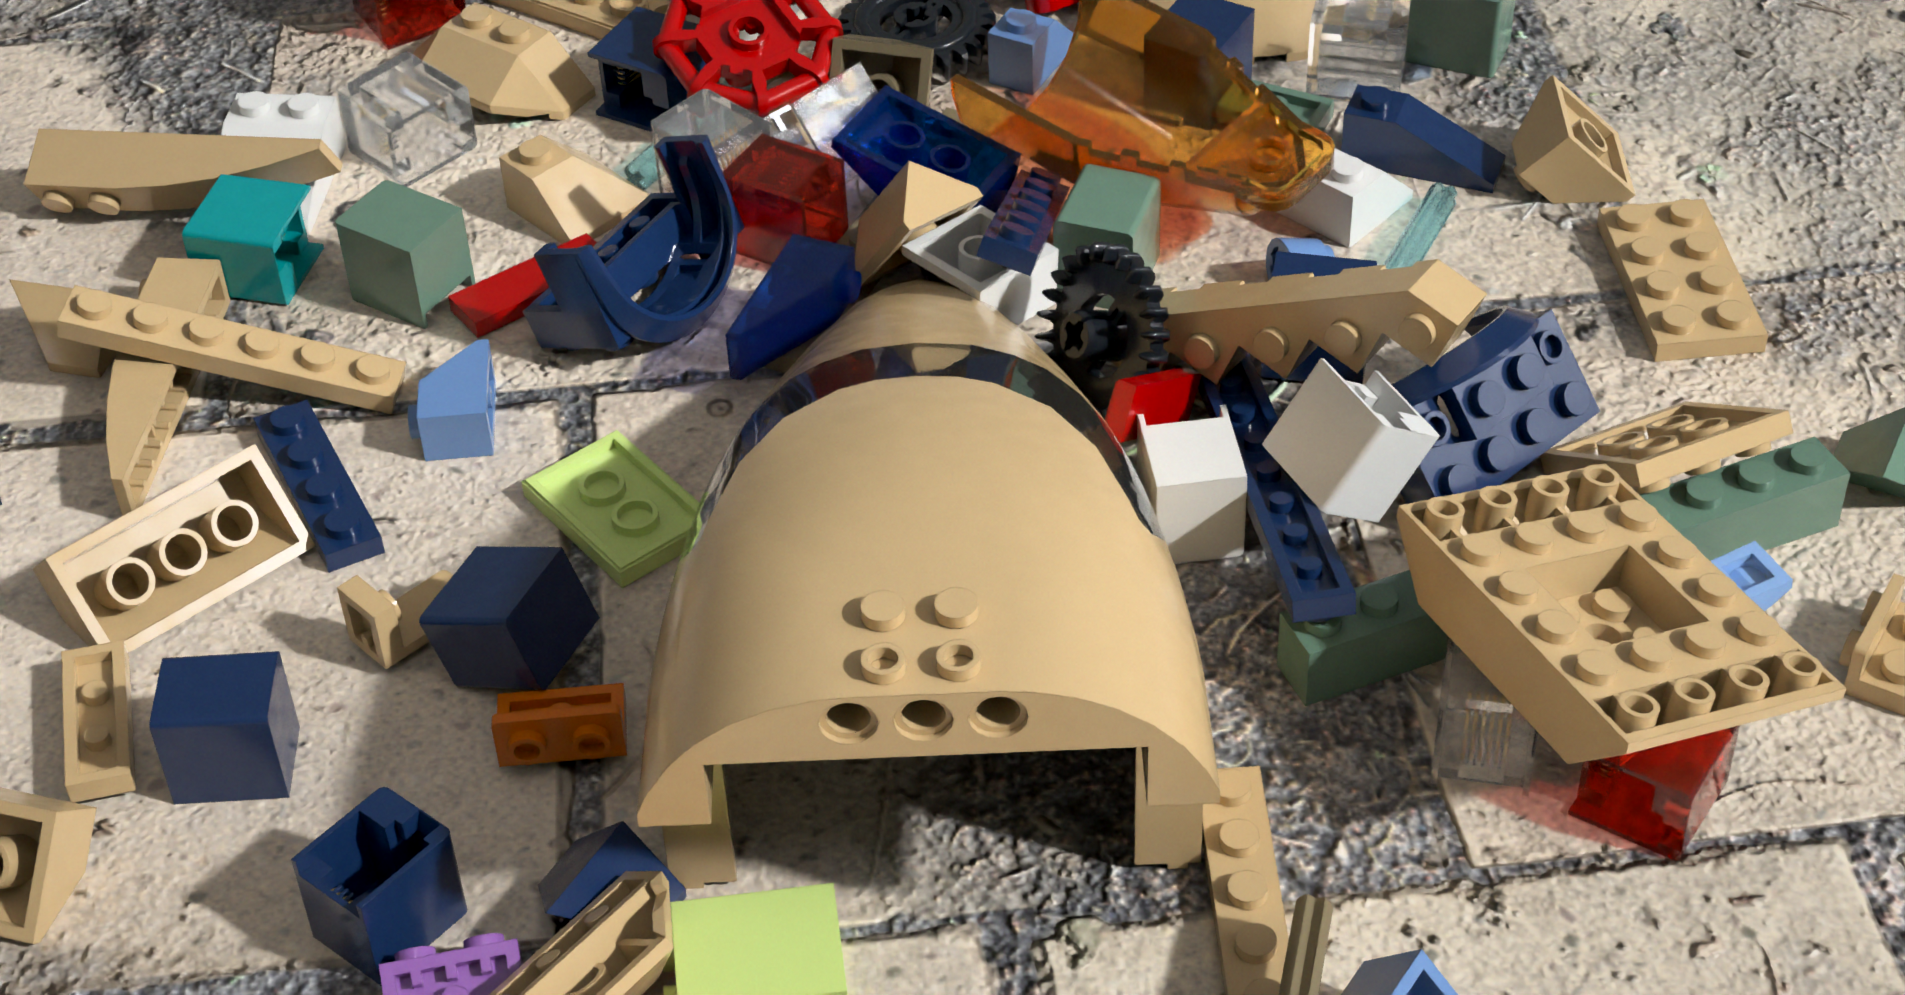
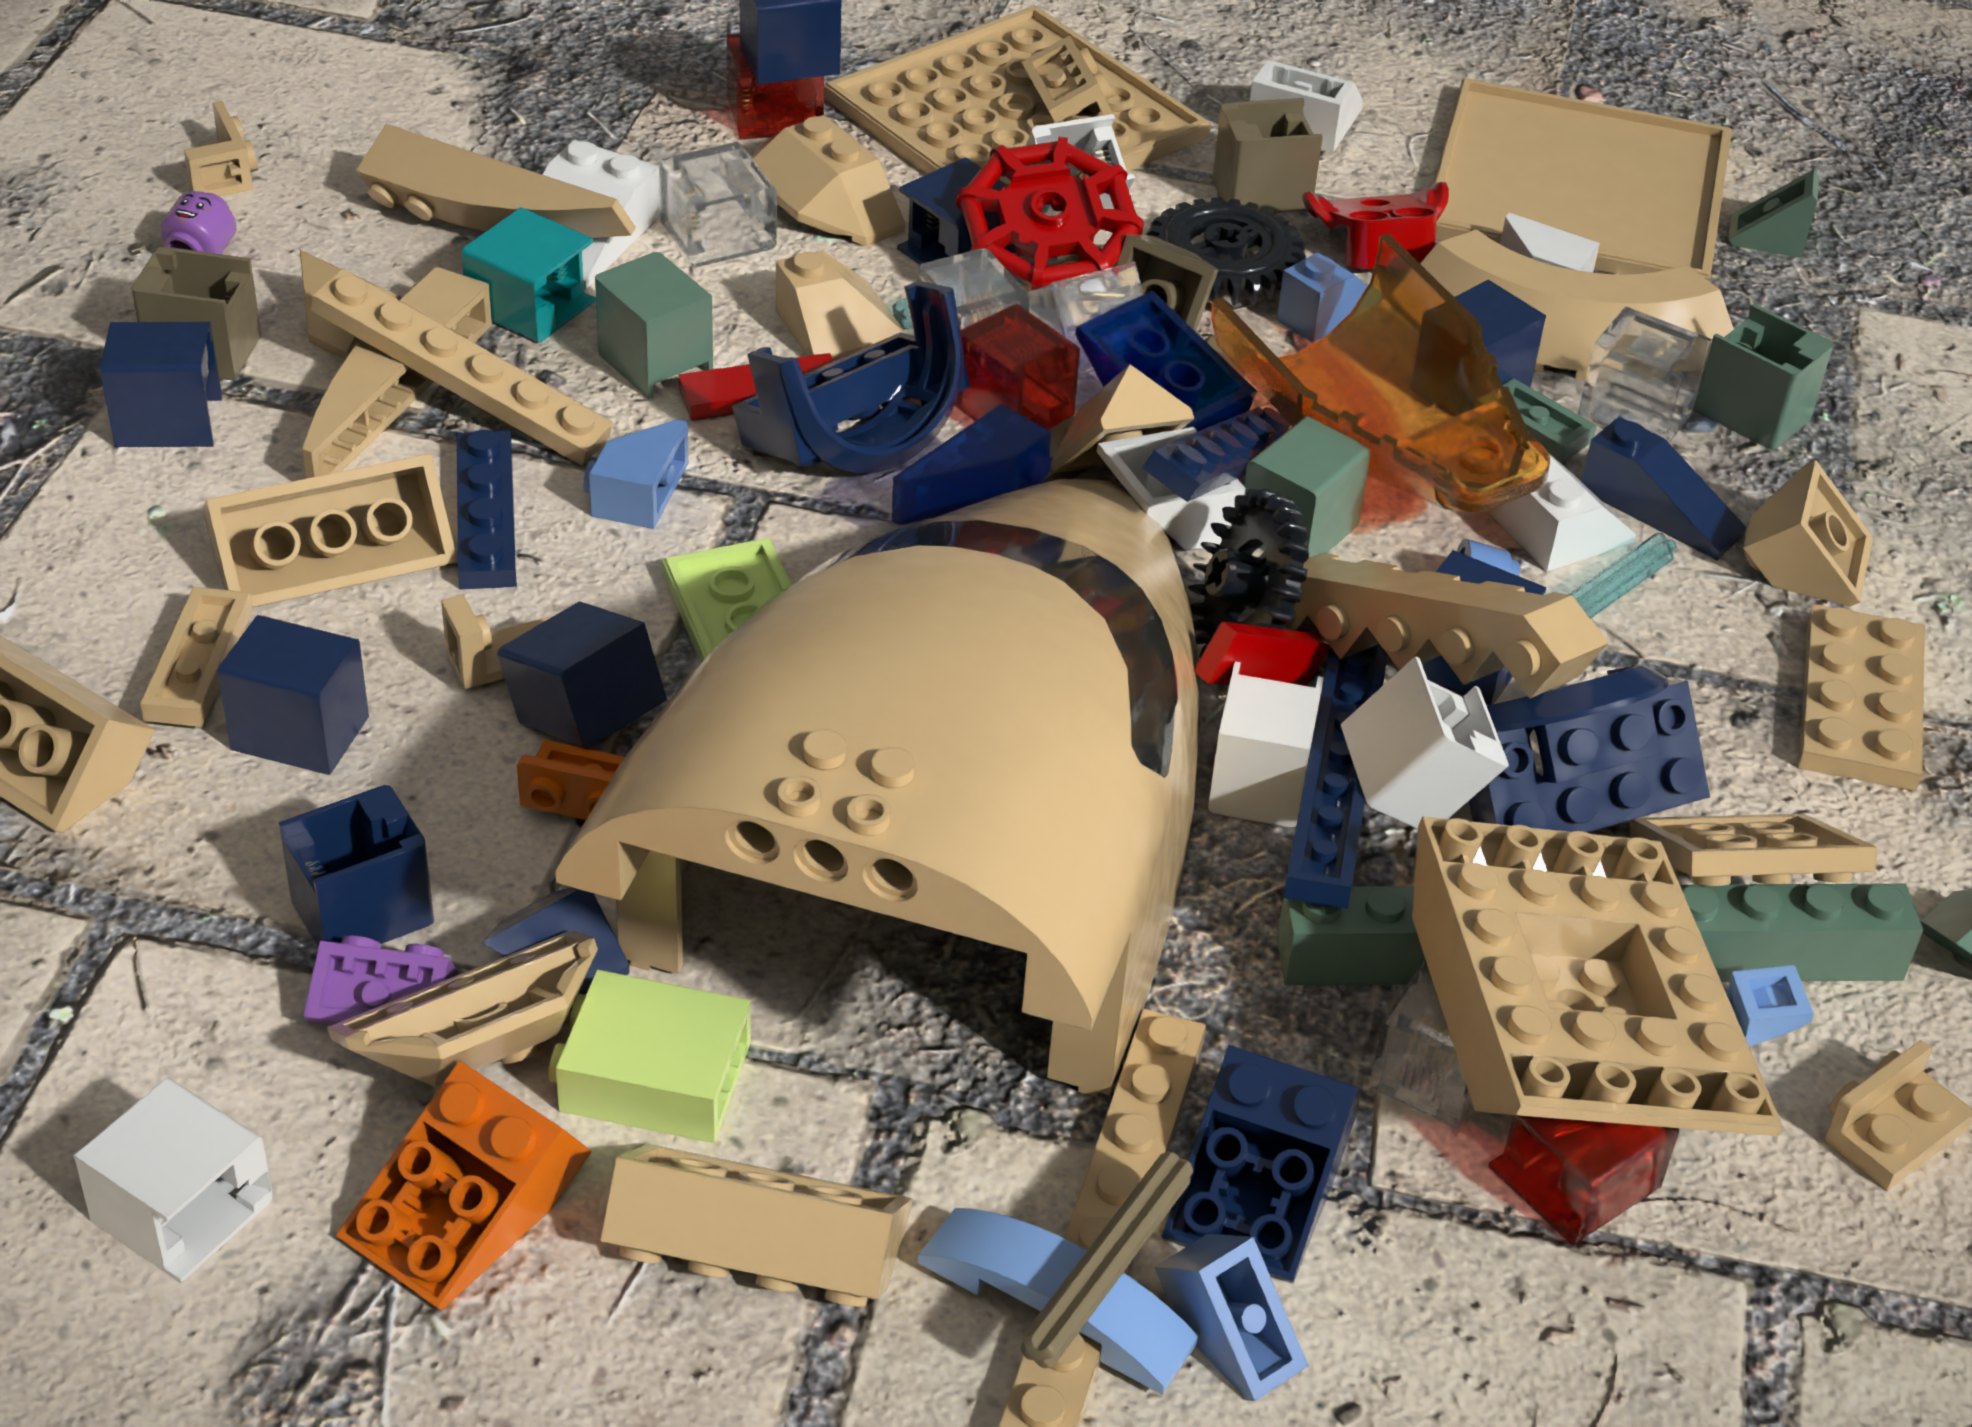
camera: 15 degrees right, 0 degrees up
none -> dark blue slope [1161,1045,1359,1284]

